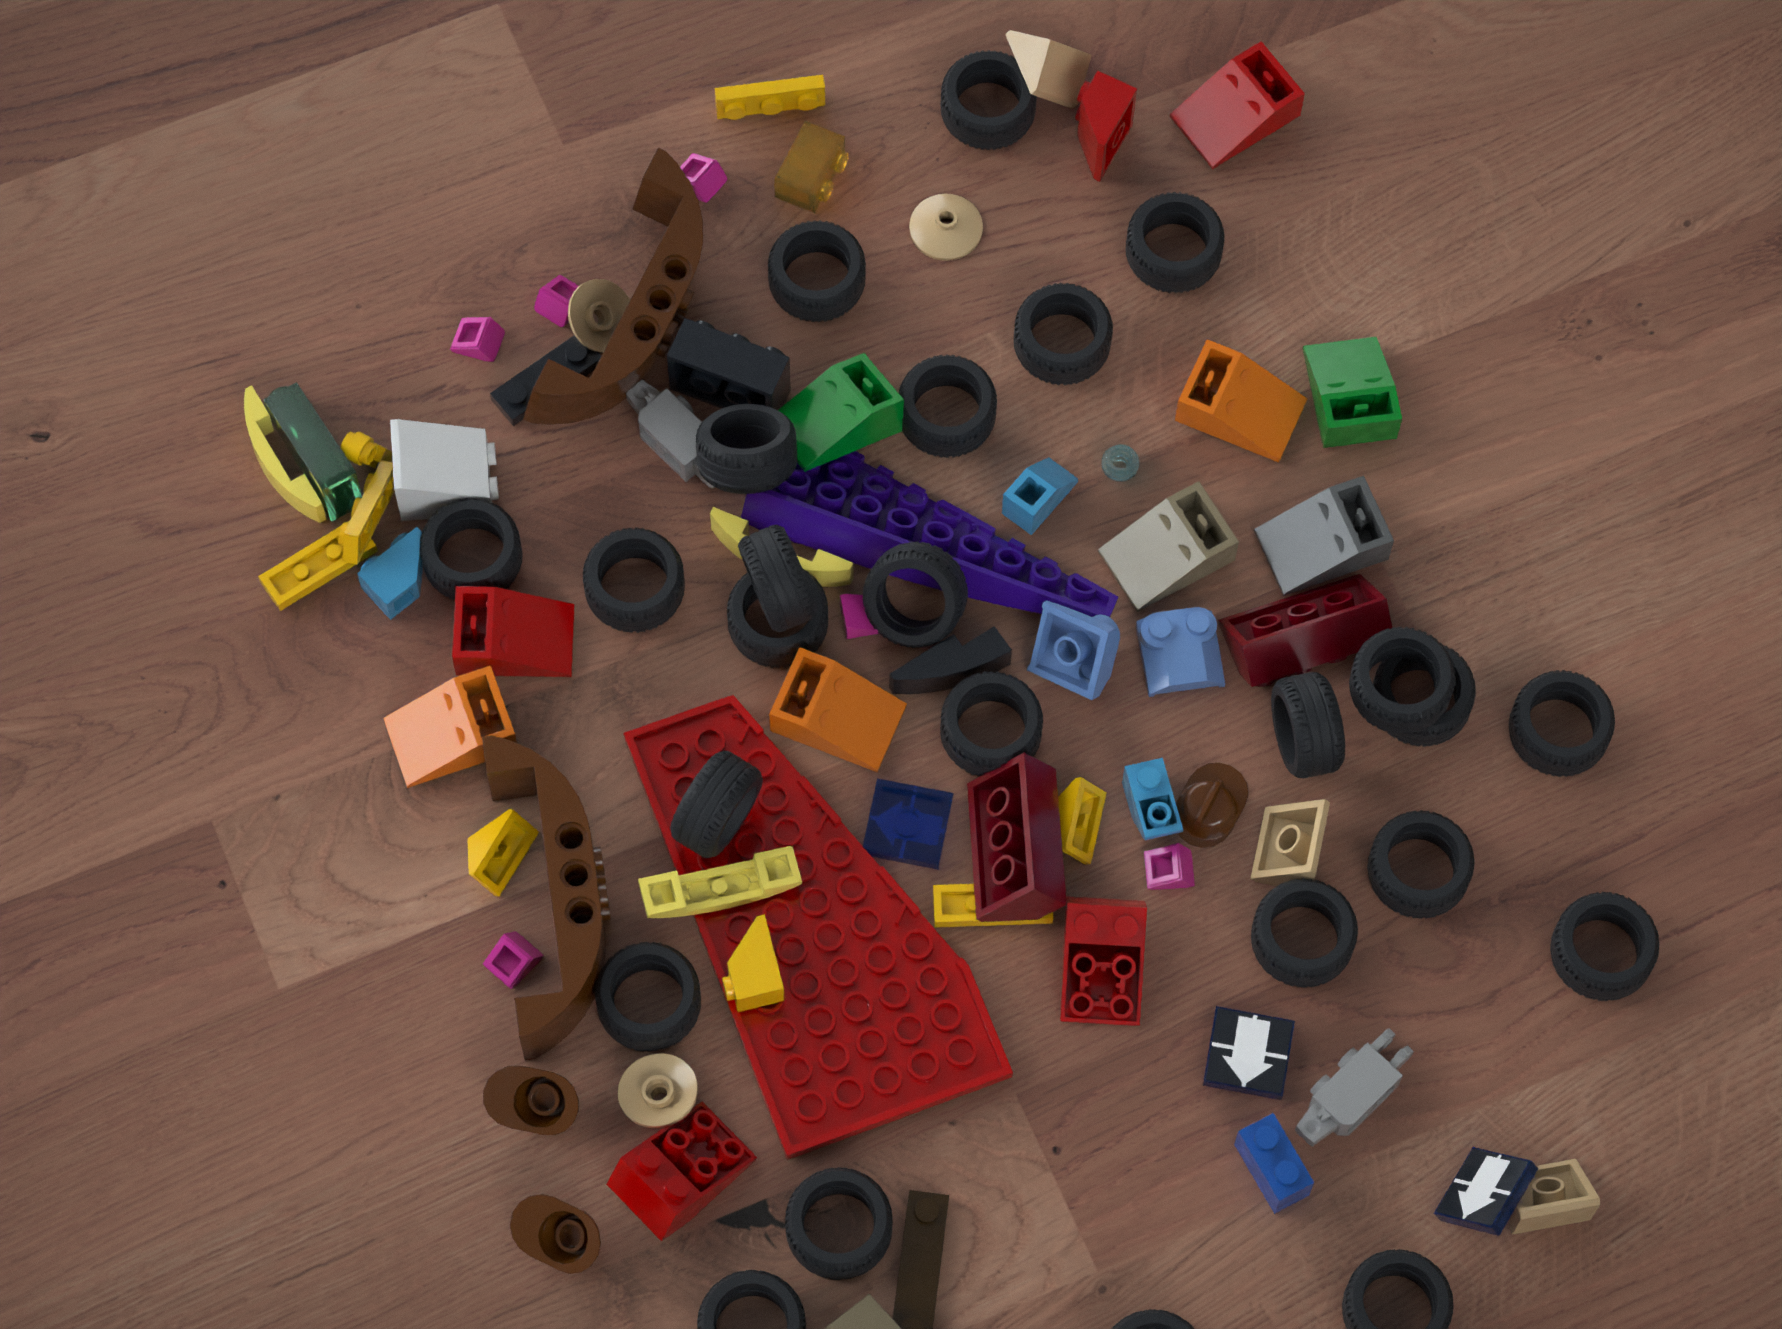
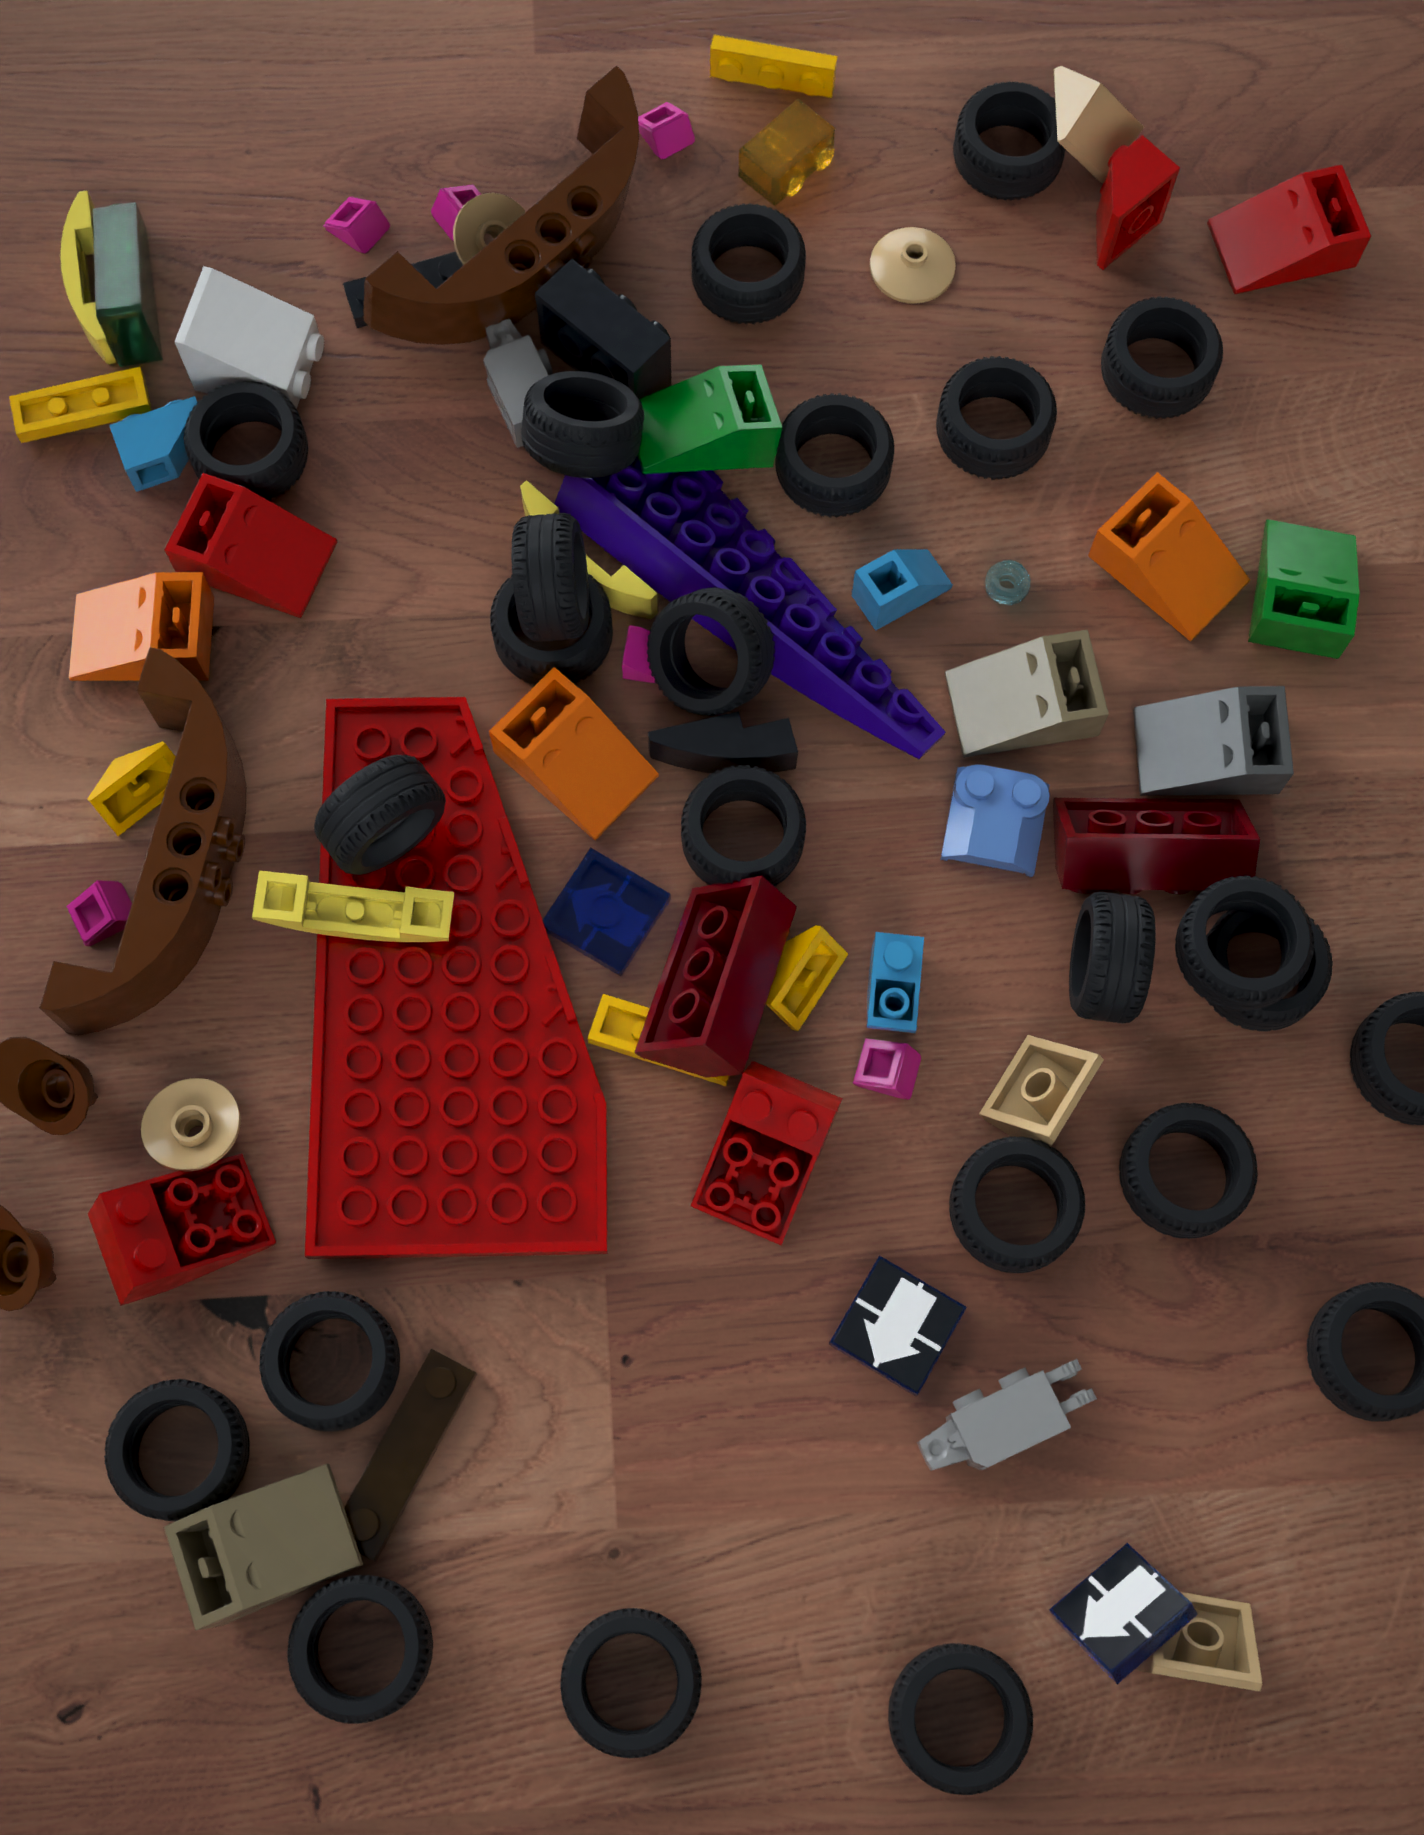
camera: 20 degrees right, 5 degrees up
yellow plate [338,460,394,565] -> none
yellow plate [340,431,393,468] -> none
black tyre [583,527,685,633] -> none
black tyre [595,942,701,1052] -> none
yellow slope [722,914,784,1012] -> none
medium blue slope [1027,600,1120,700] -> none
reddish brown piece [1176,763,1248,848] -> none
blue brick [1234,1113,1314,1214] -> none

